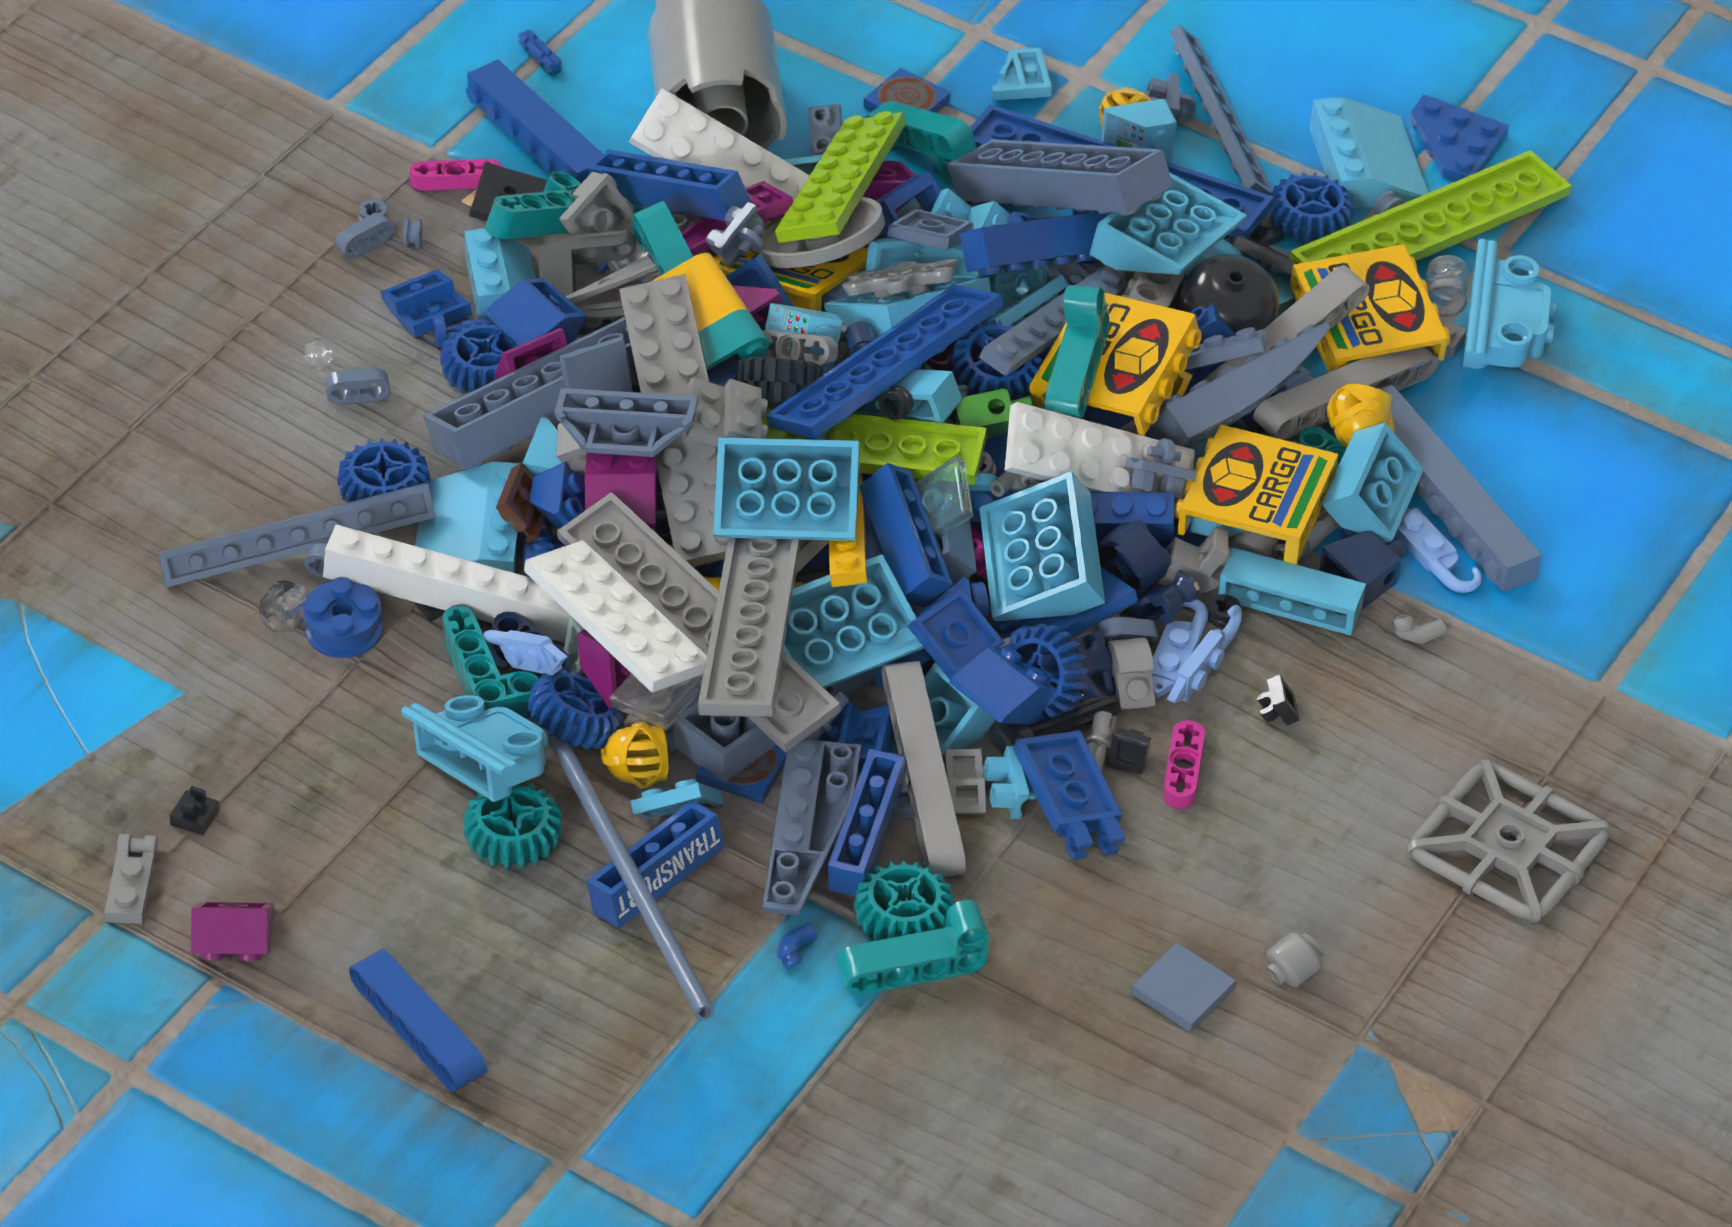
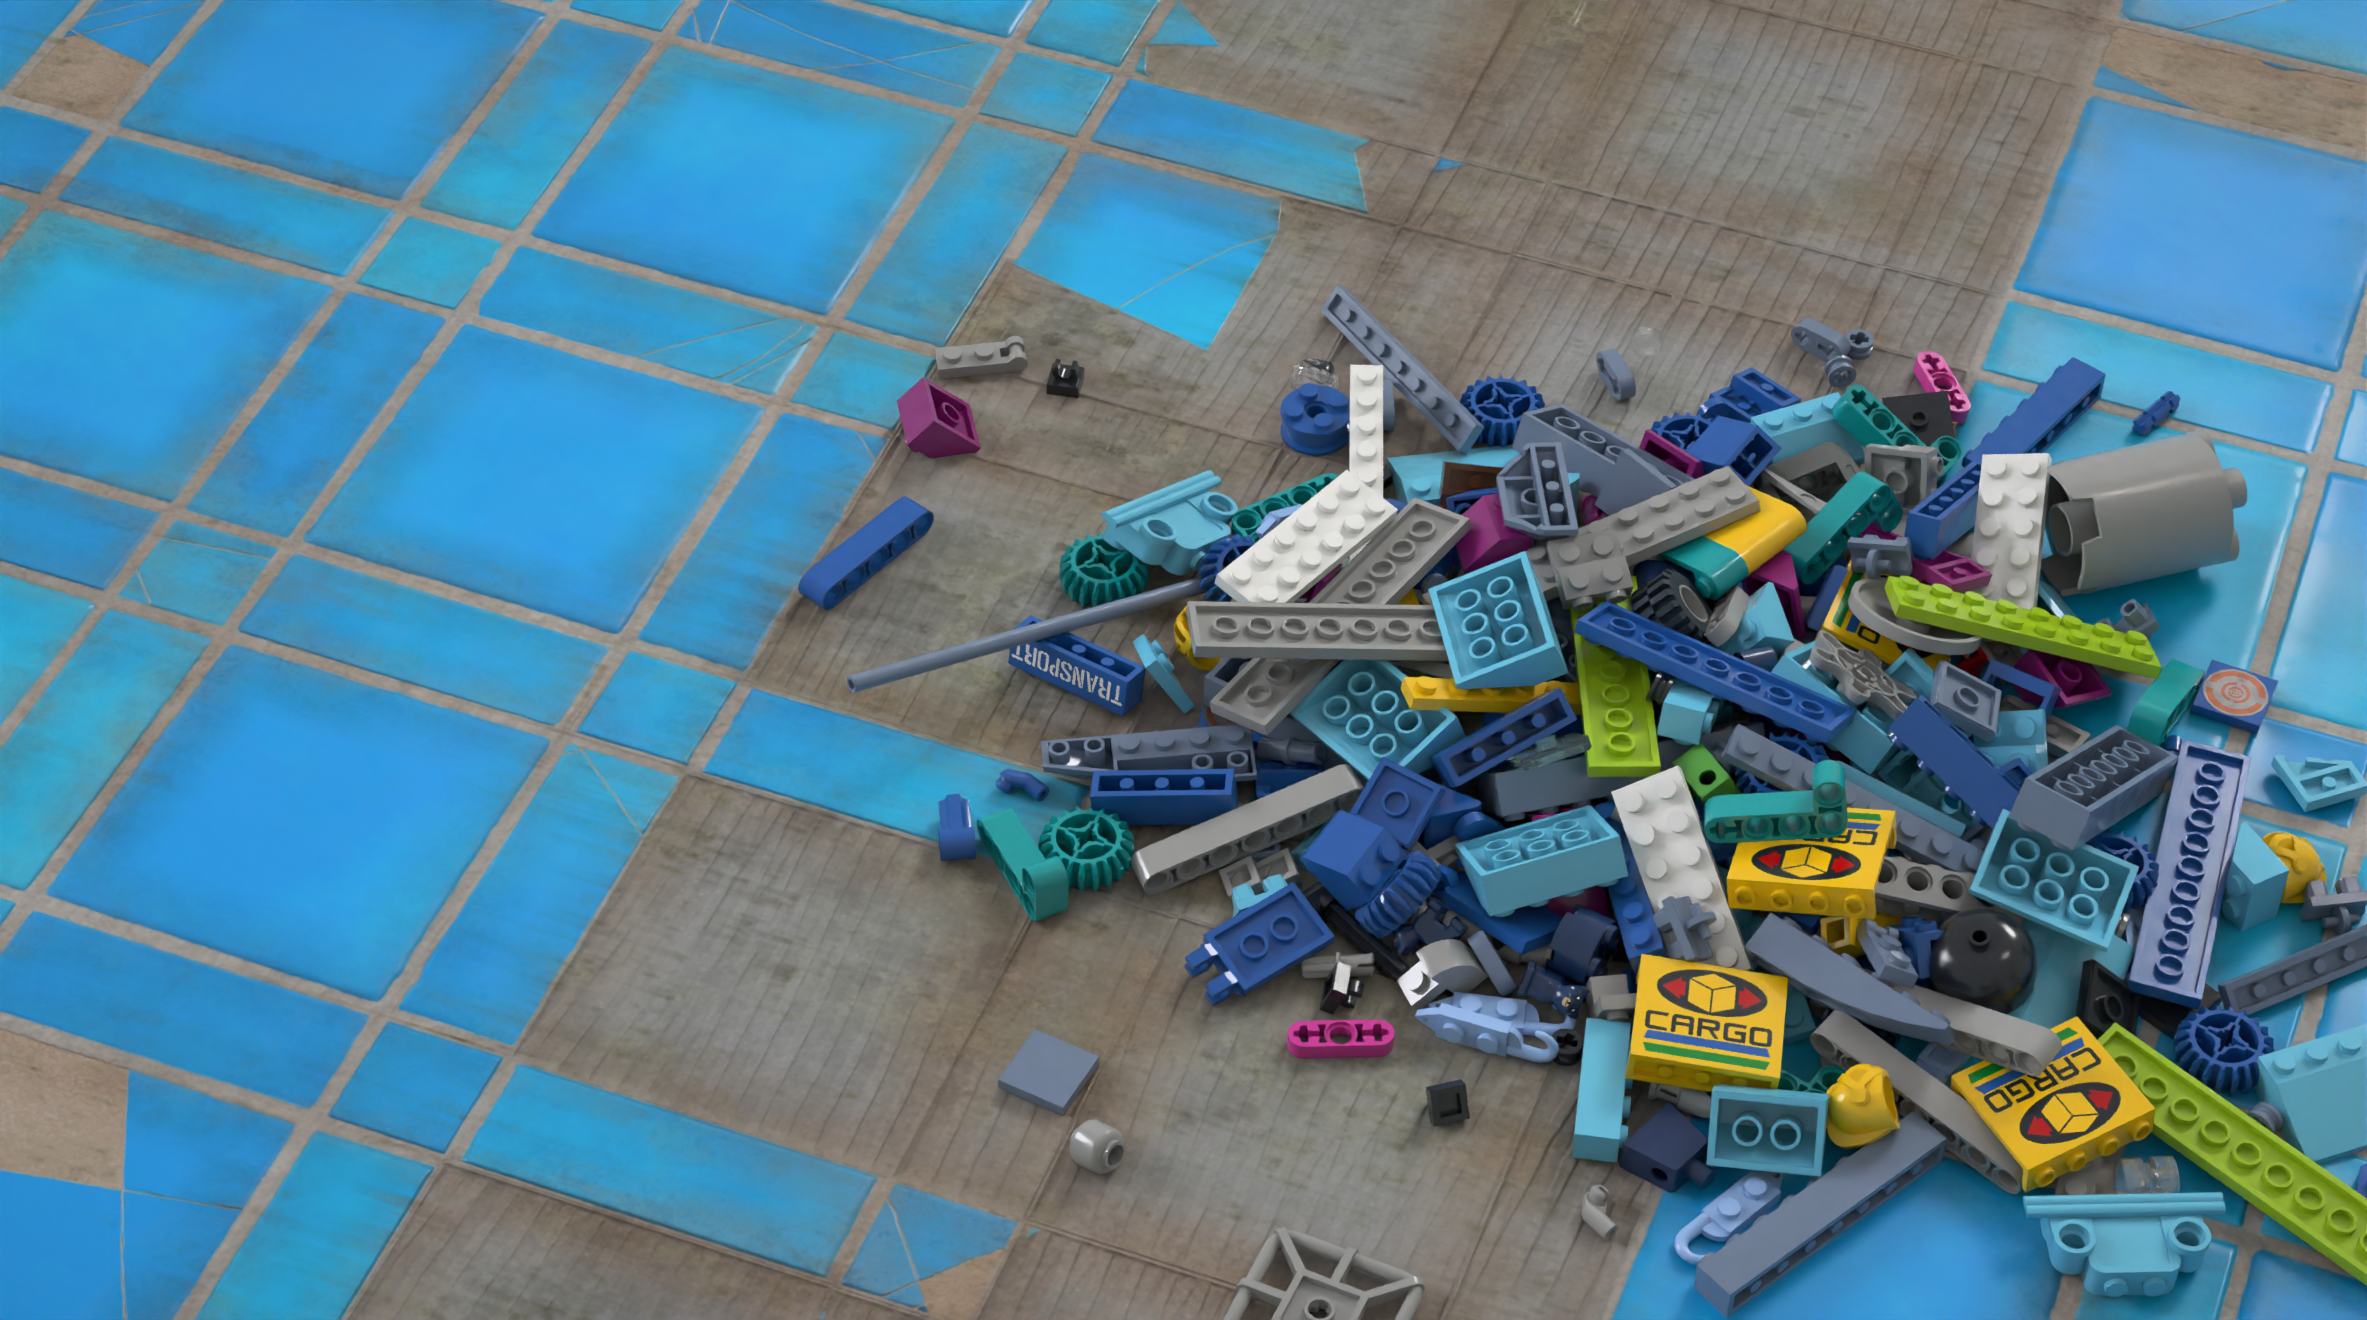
camera: 80 degrees right, 0 degrees up
none -> blue piece [938,794,976,861]

